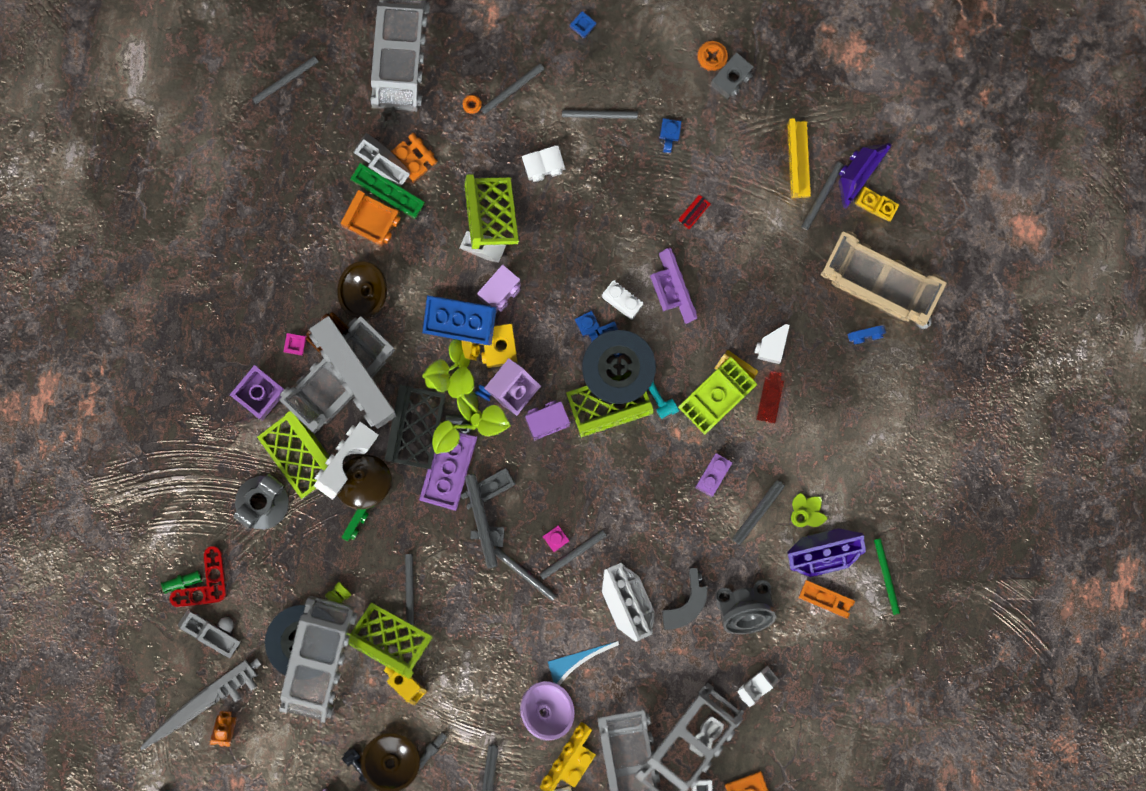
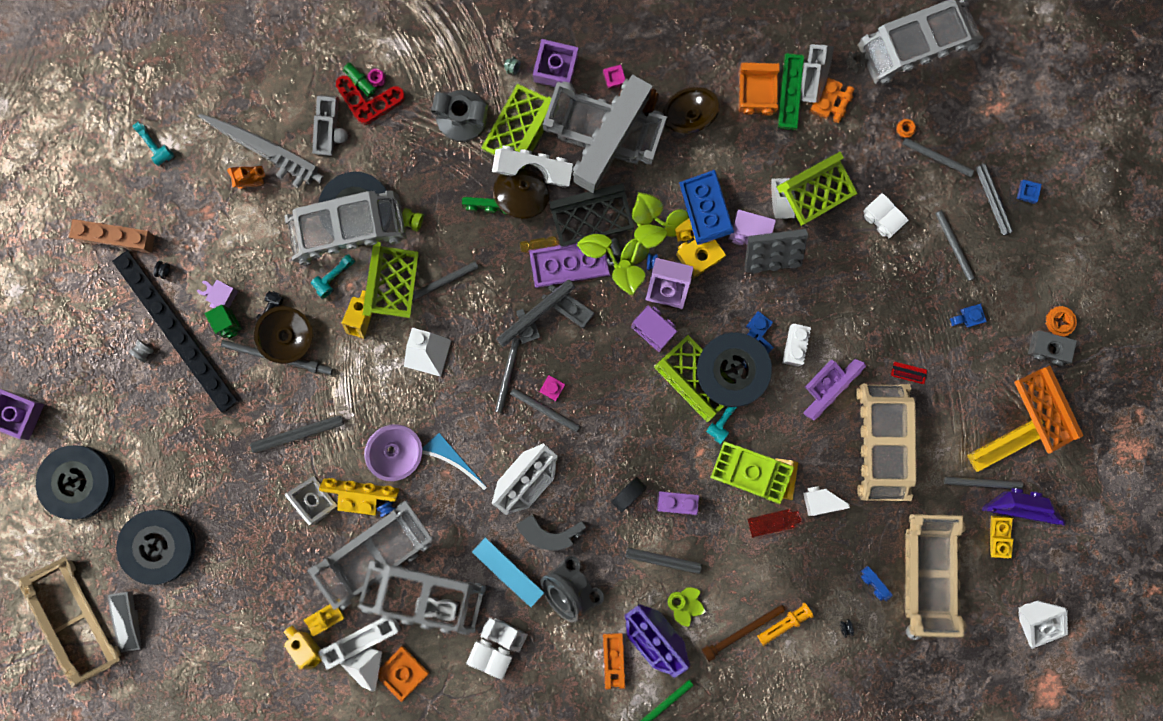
camera: 70 degrees right, 0 degrees up
none -> teal brick [311,254,355,299]
none -> dark pink plate [367,69,386,87]
none -> blue bush [377,501,396,517]
none -> white slope [404,328,451,377]
none -> white brick [466,639,512,679]
none -> medium azure slope [472,537,544,607]
none -> sand green plate [504,56,521,75]
none -> clear yellow axle [520,236,557,252]
none -> black tyre [611,477,647,513]
none -> reddish brown piece [701,605,785,662]
none -> dark grey plate [745,229,808,273]
none -> light orange pin [757,602,814,646]
none -> black bush [839,619,854,638]
none -> windscreen [856,384,916,501]
none -> axle [976,164,1013,235]
none -> orange fence [1014,365,1084,453]
none -> white slope [1019,601,1068,648]

